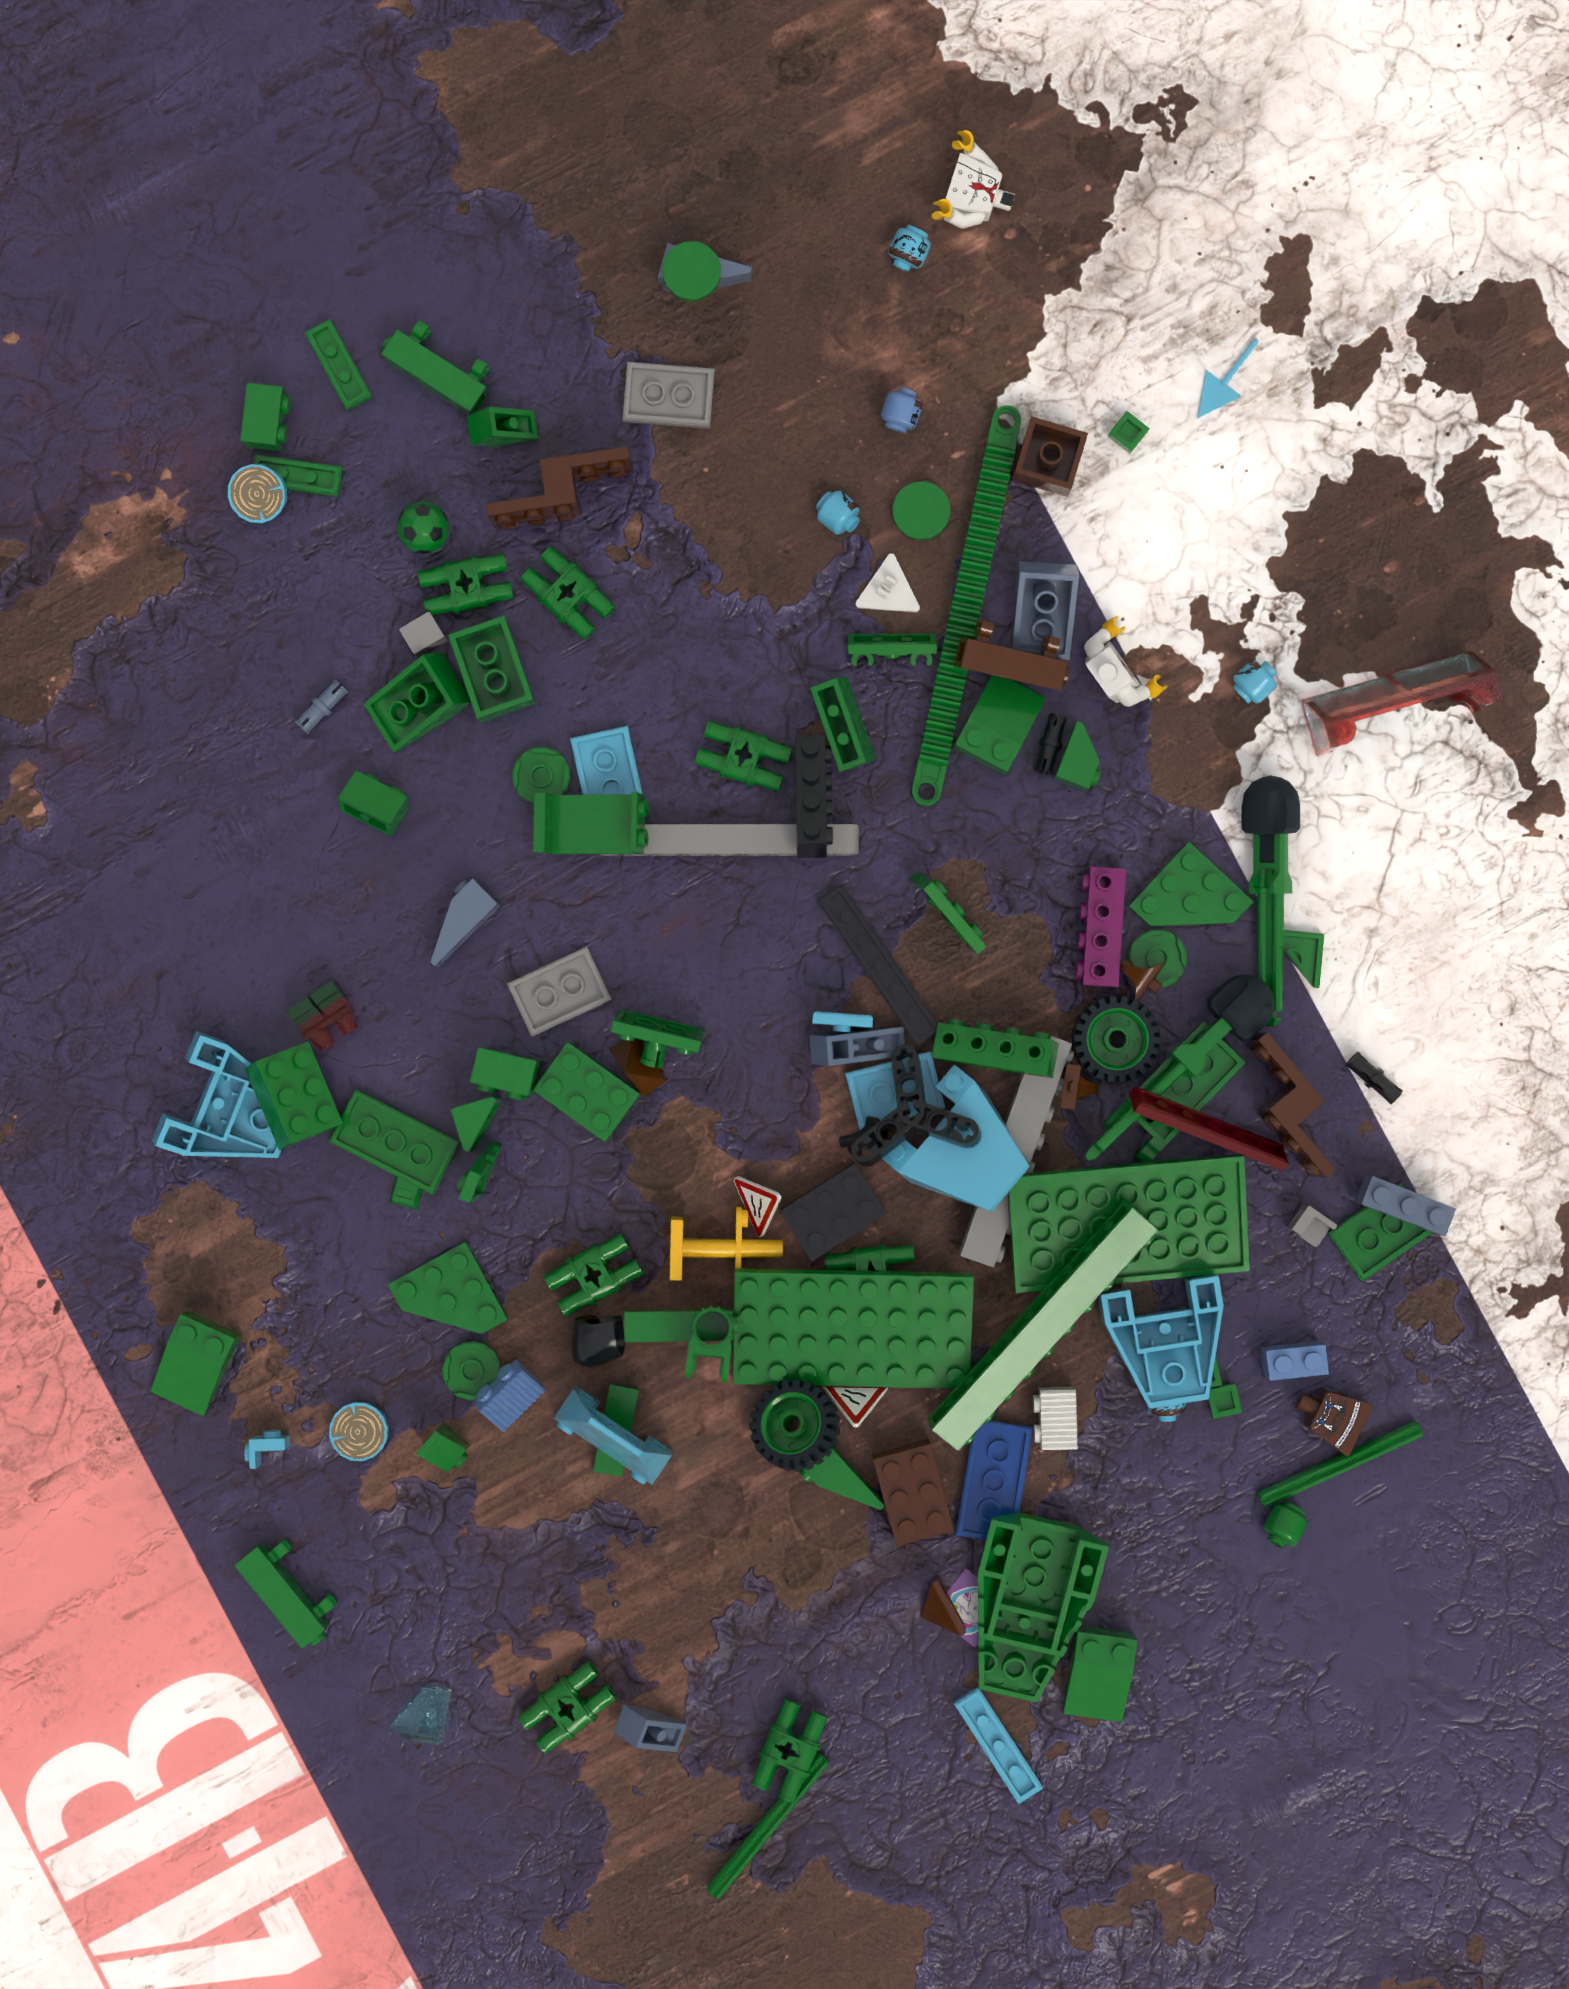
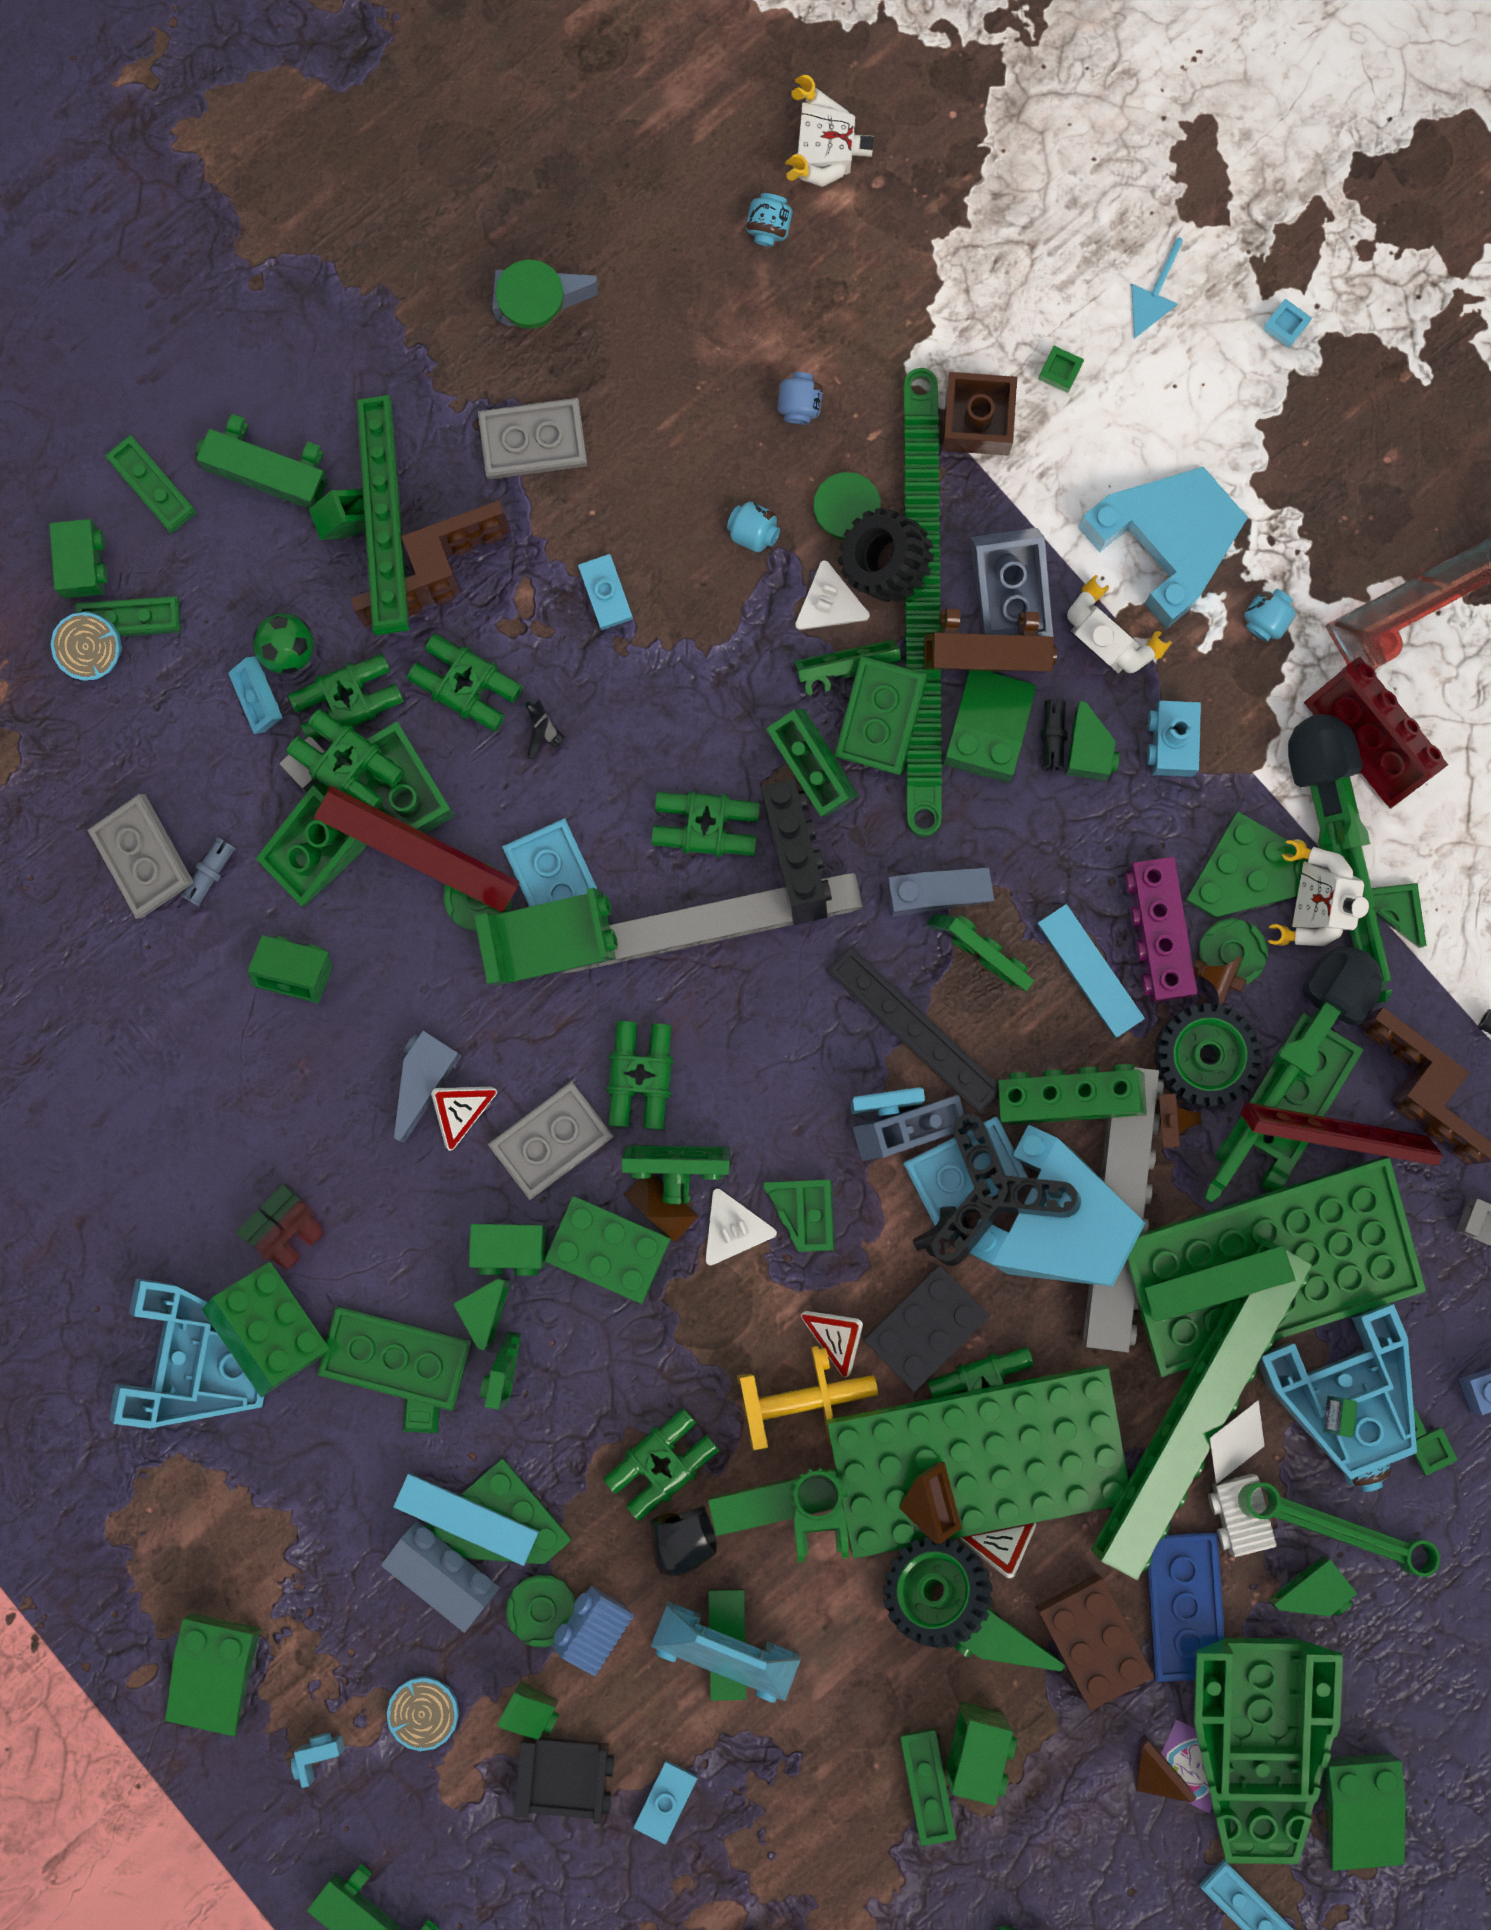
camera: 15 degrees left, 5 degrees down
none -> light grey tile [88,794,194,919]
none -> medium azure plate [228,656,283,734]
none -> green pin [286,709,404,809]
none -> dark red tile [314,786,520,913]
none -> green tile [357,395,410,636]
none -> sand blue brick [381,1520,500,1633]
none -> medium azure tile [393,1473,539,1566]
none -> piece [431,1087,497,1151]
none -> black panel [514,1736,615,1824]
none -> black piece [525,699,565,759]
none -> medium azure plate [578,554,633,630]
none -> green pin [606,1021,674,1130]
none -> medium azure plate [633,1760,698,1845]
none -> white piece [706,1189,777,1266]
none -> green wing [764,1180,835,1252]
none -> green tile [834,656,929,775]
none -> black tyre [838,508,934,602]
none -> sand blue slope [886,868,994,917]
none -> reddish brown slope [899,1462,962,1544]
none -> green plate [899,1728,957,1847]
none -> green brick [944,1701,1017,1806]
none -> medium azure tile [1037,904,1145,1039]
none -> medium azure wedge [1078,467,1248,629]
none -> green tile [1145,1246,1296,1323]
none -> medium azure brick [1147,701,1201,777]
none -> white sticker [1210,1400,1264,1484]
none -> green piece [1238,1482,1440,1577]
none -> medium azure plate [1263,298,1312,349]
none -> green slope [1267,1555,1357,1617]
none -> white torso [1268,839,1369,946]
none -> dark red bracket [1303,656,1449,809]
none -> tile [1323,1396,1358,1438]

